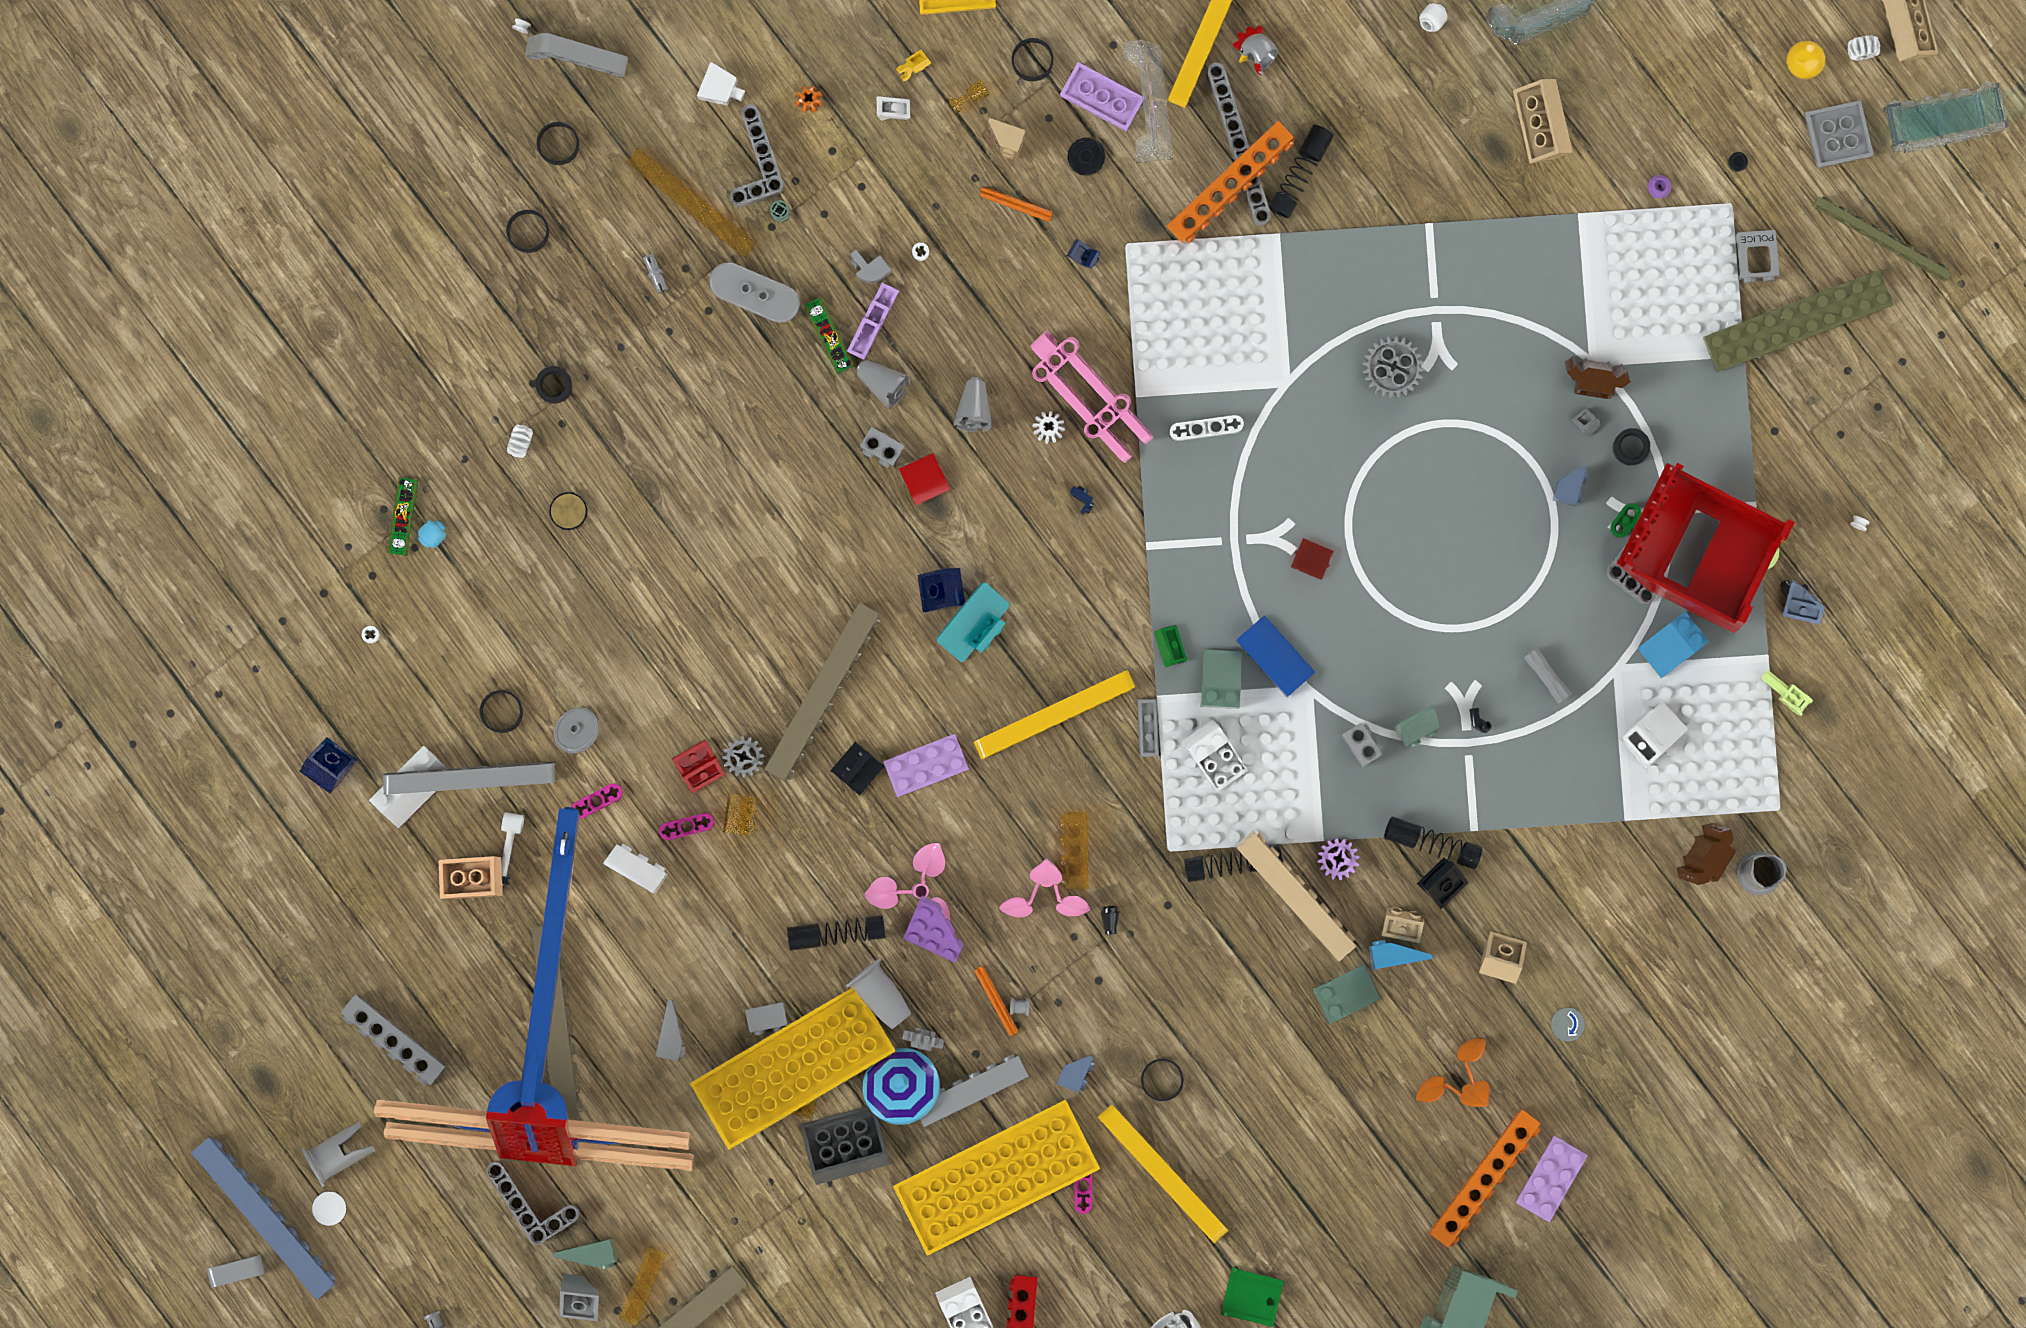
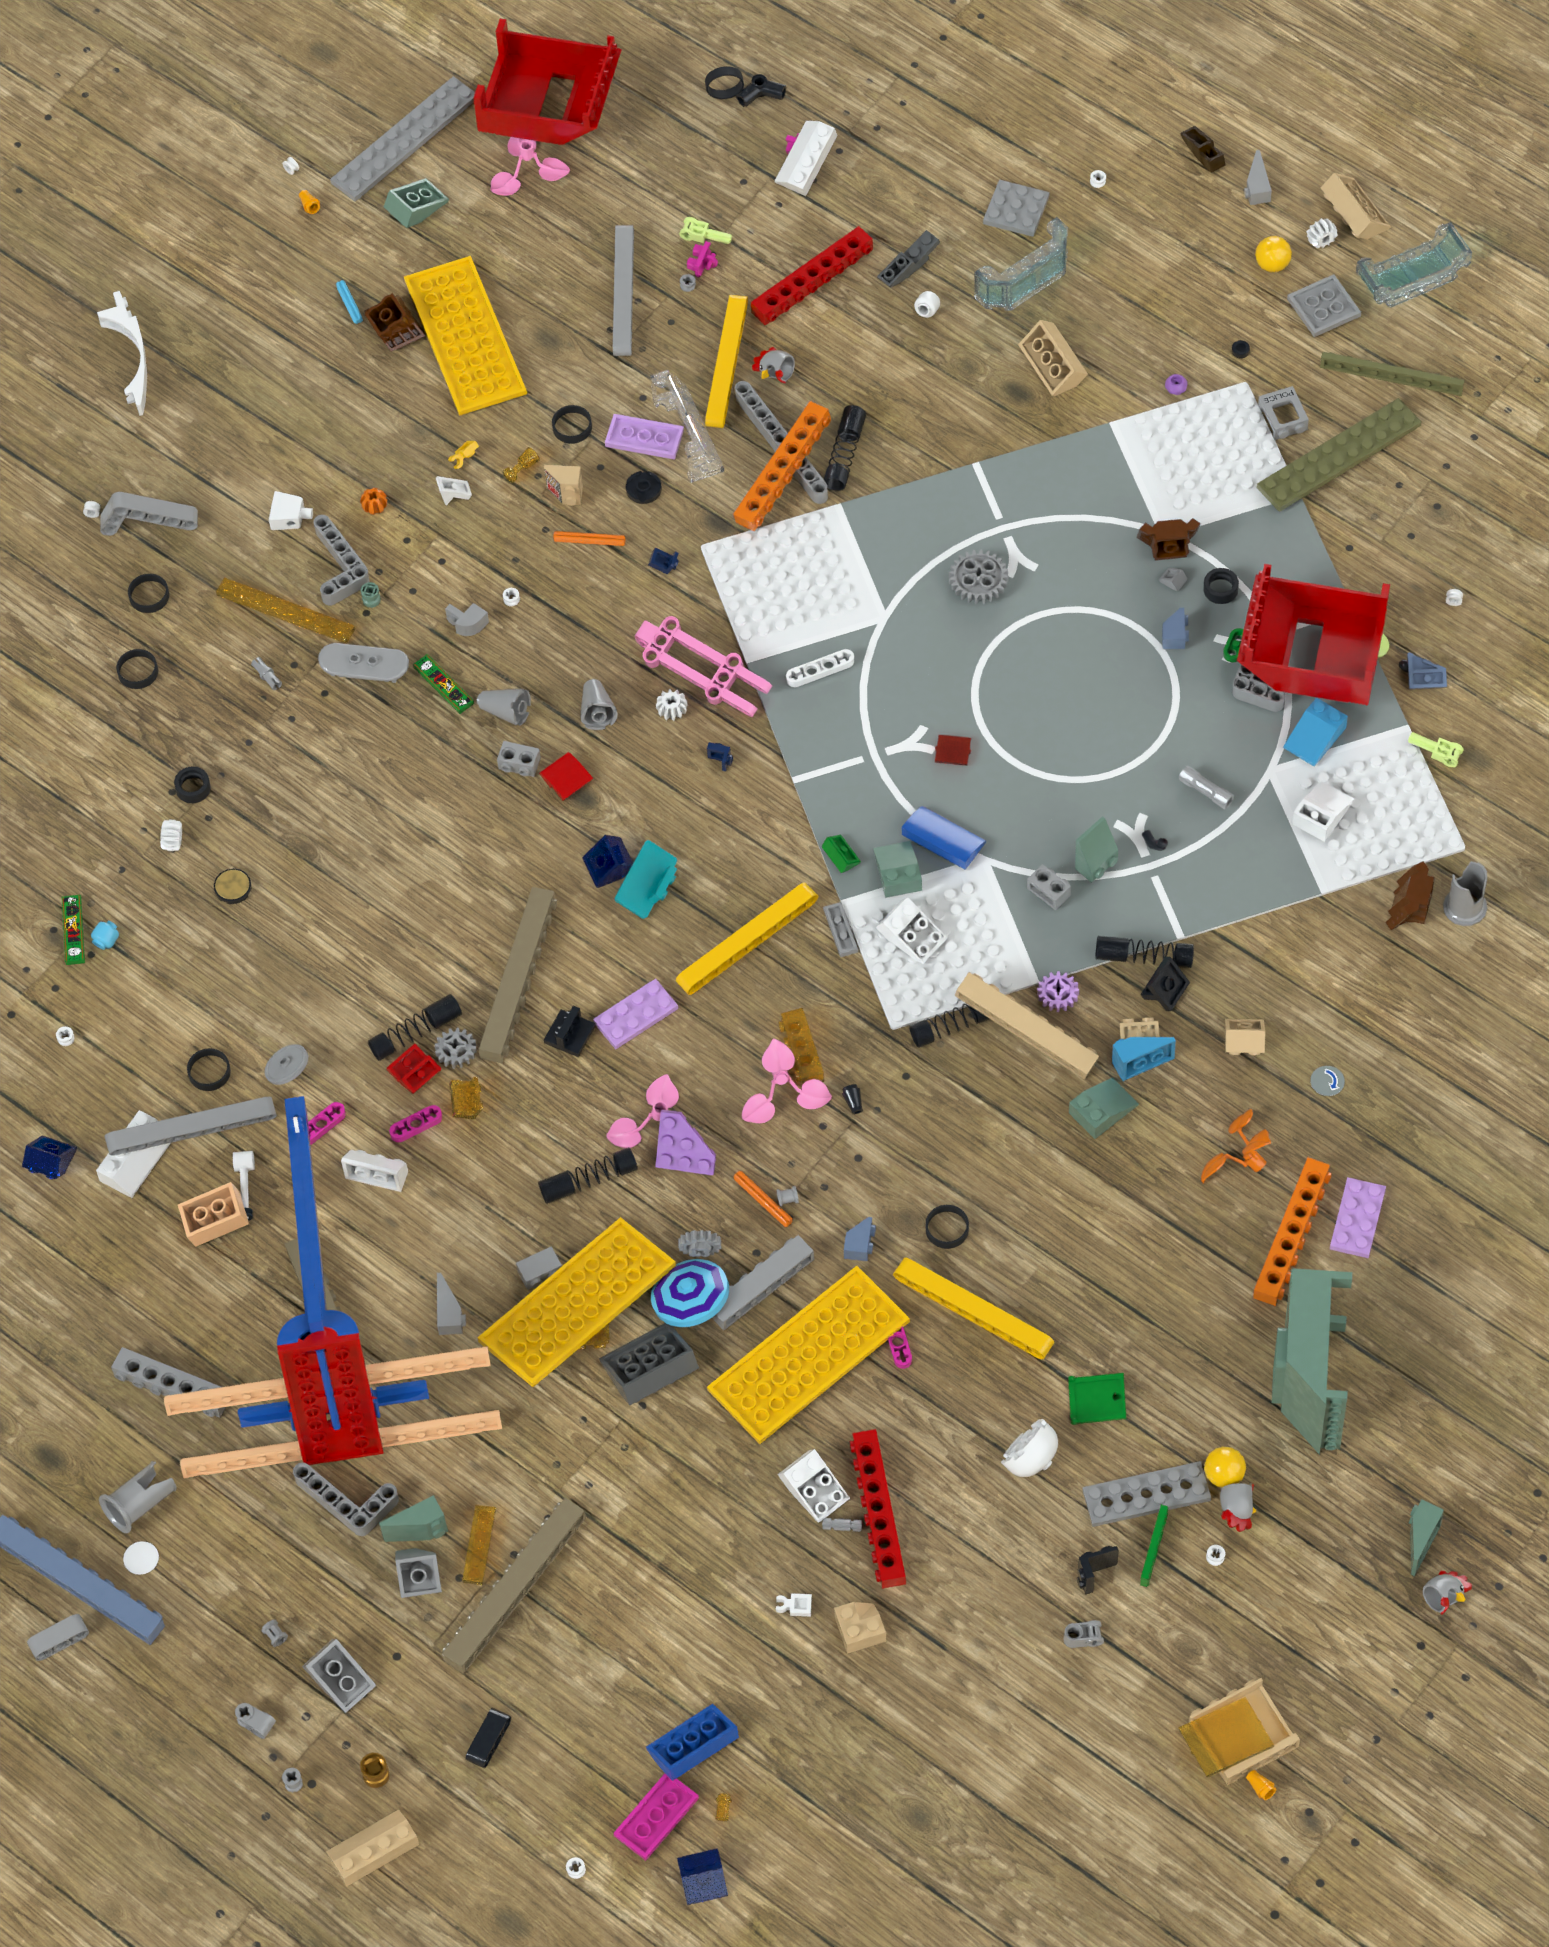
camera: 10 degrees left, 25 degrees down
light grey piece [845,958,911,1029] -> none
lavender slope [847,282,899,360] -> none
none -> black piece [368,994,462,1061]

